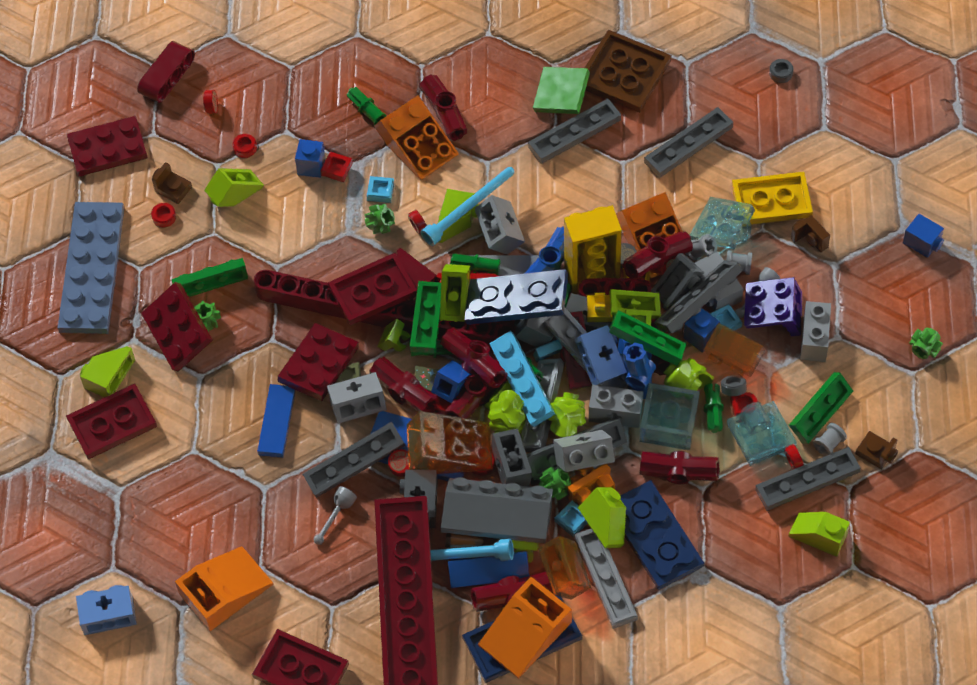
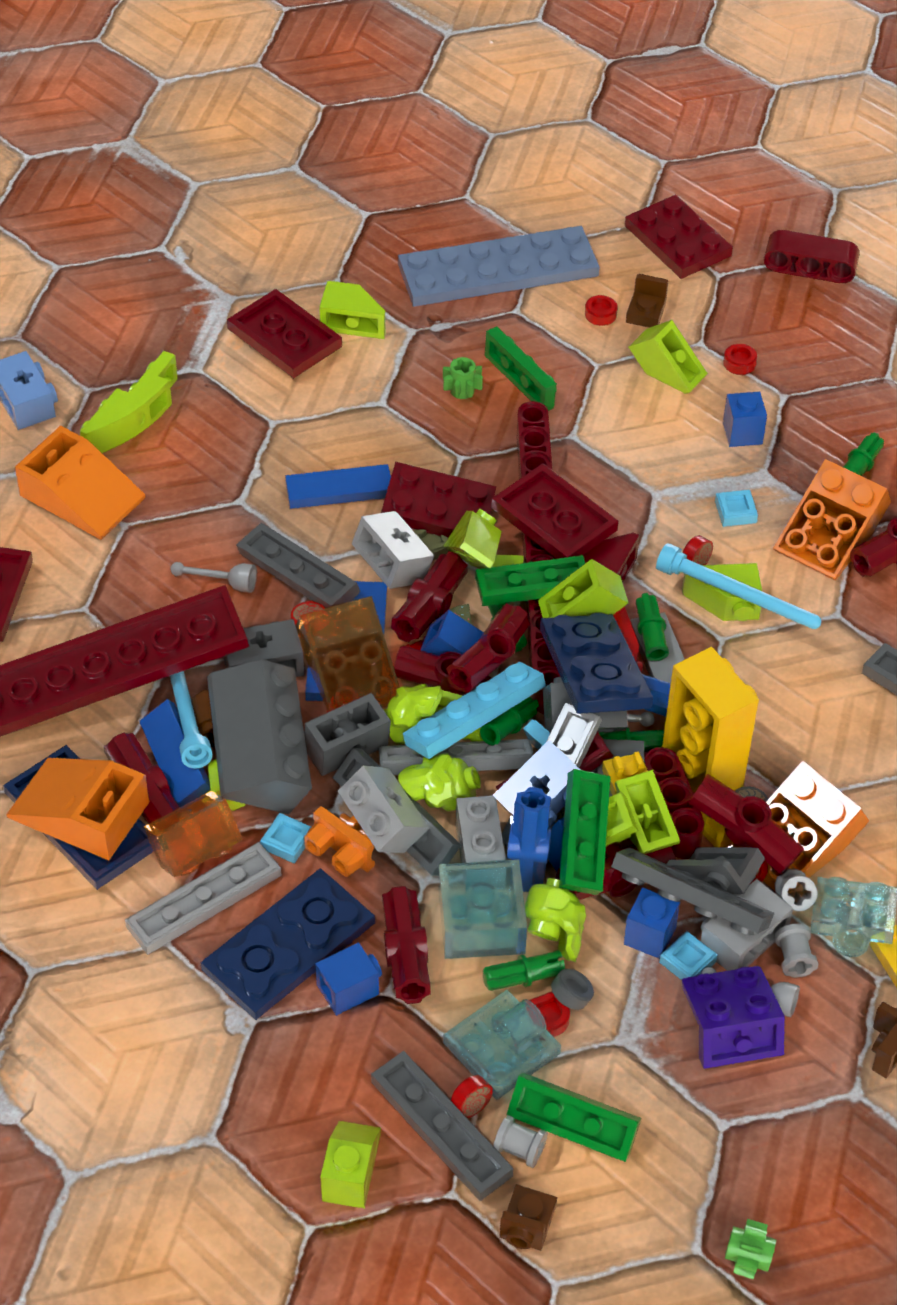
camera: 70 degrees right, 10 degrees down
dark red plate [141,282,213,372] -> none
red tile [203,90,218,114] -> none
red plate [321,152,353,182] -> none
bright green gear [364,204,395,234] -> none
light grey brick [475,195,525,255] -> none
bright green gear [539,467,571,500] -> none
lime slope [578,487,626,548] -> none
clear orange brick [704,323,765,377] -> none
light grey brick [800,301,831,362] -> none
none -> lime slope [80,351,178,453]
none -> blue brick [315,942,382,1016]
none -> lime slope [443,509,502,568]

